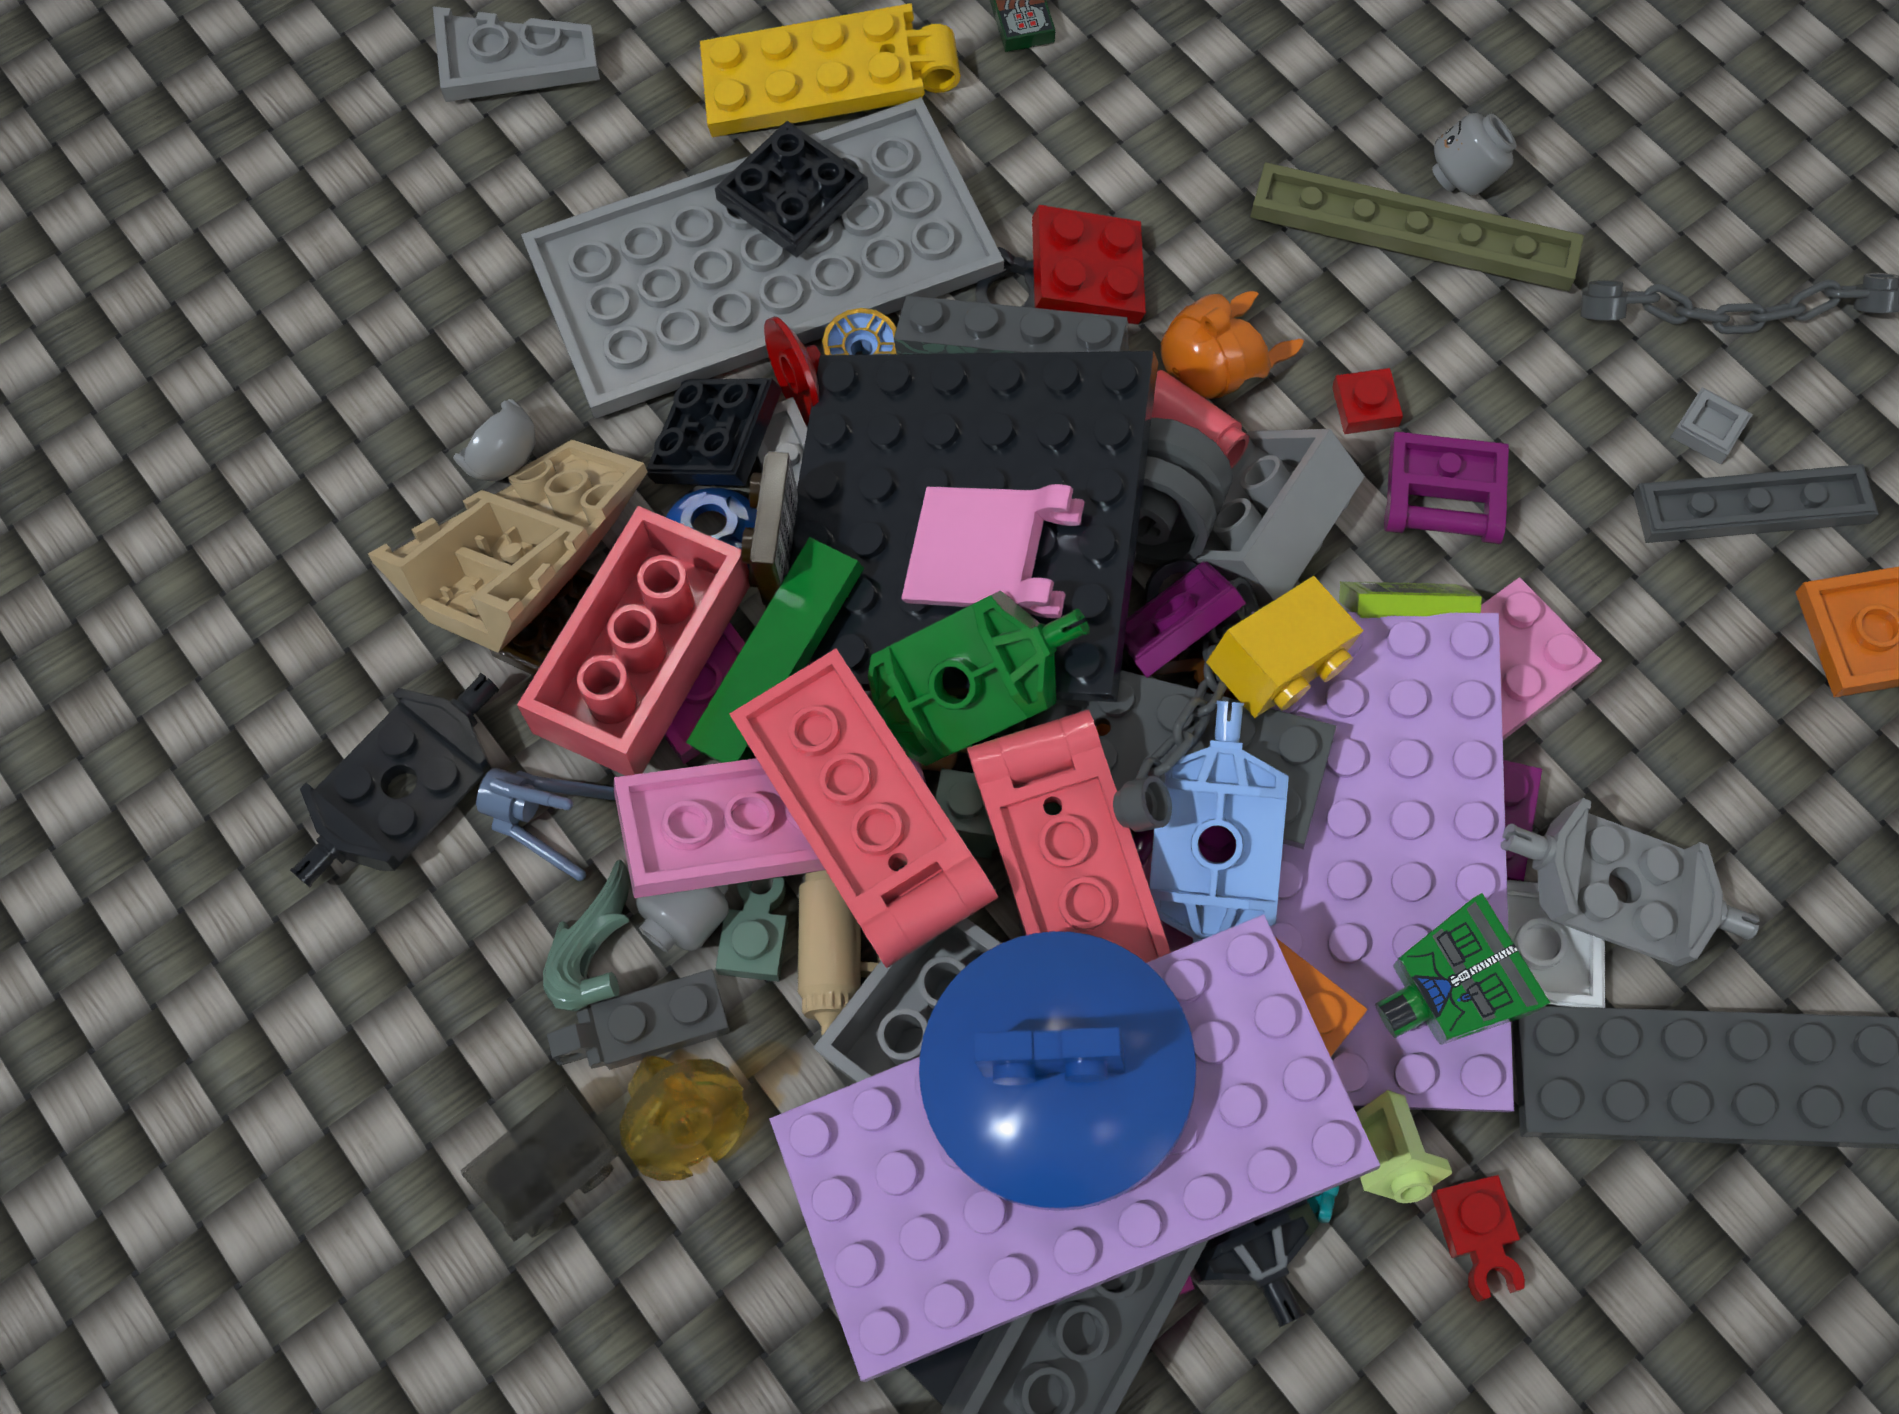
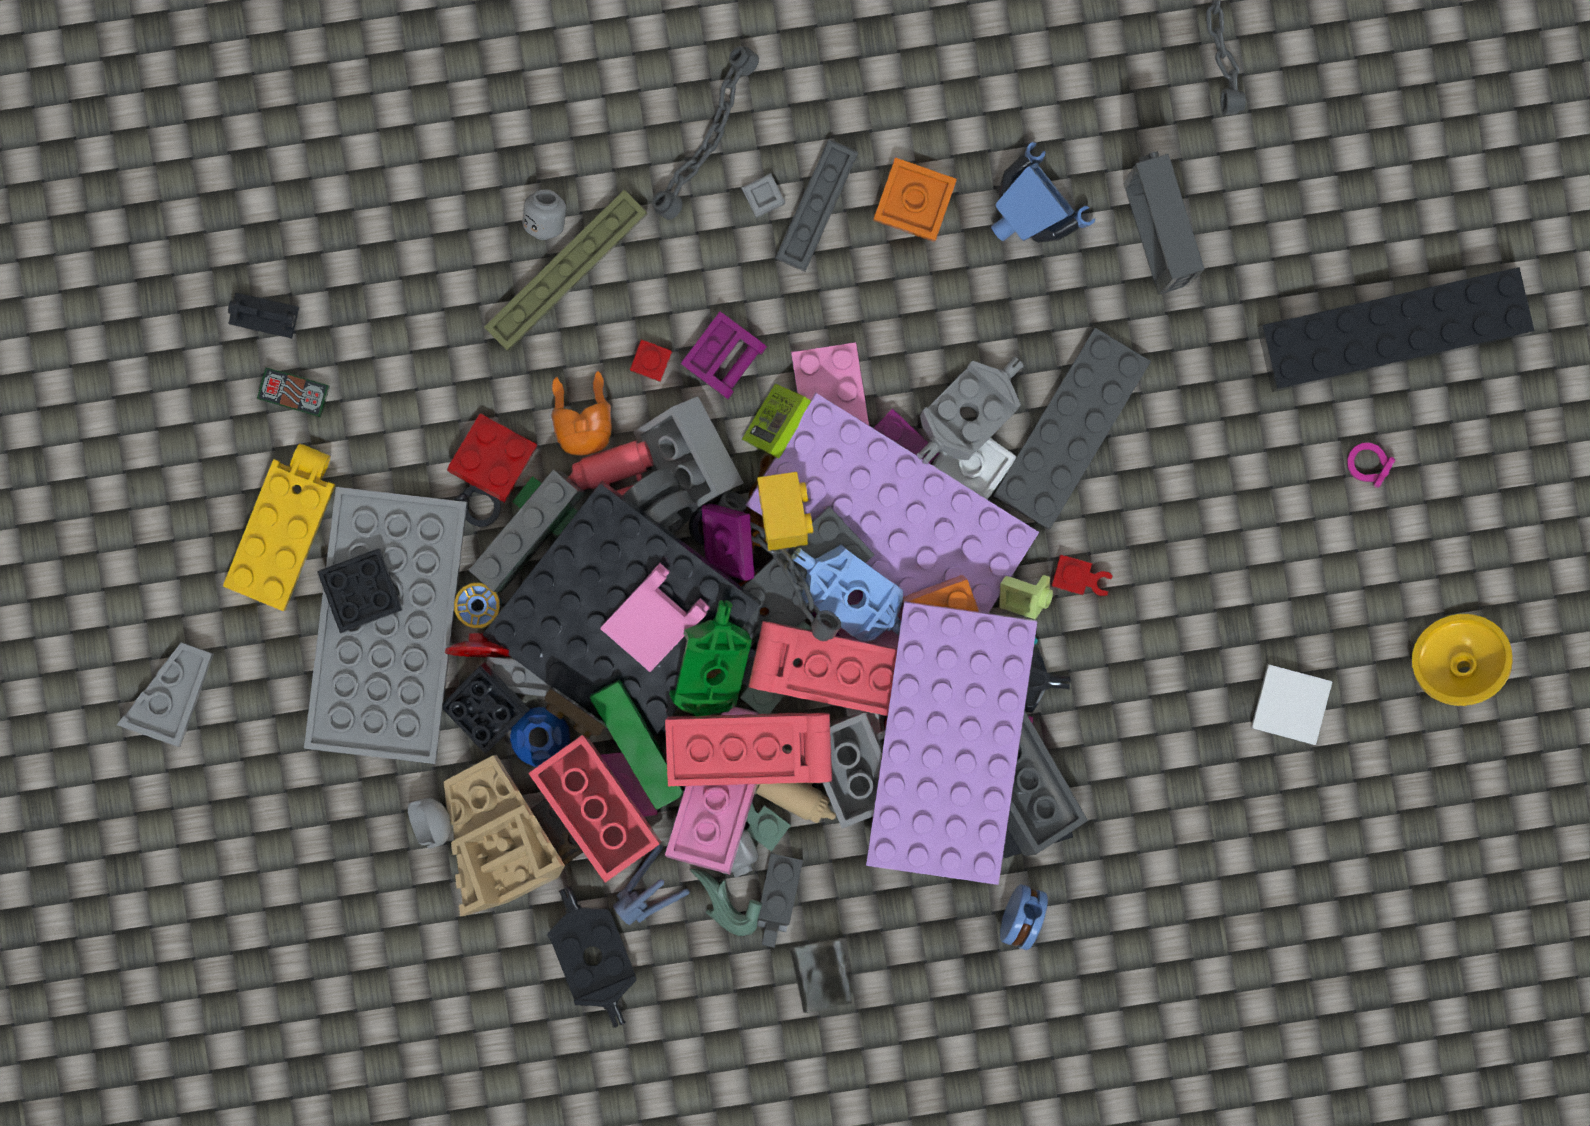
camera: 65 degrees left, 20 degrees up
clear yellow tile [620,1056,749,1181] -> none
blue bracket [919,931,1196,1211] -> none
torso [1375,893,1550,1045] -> none

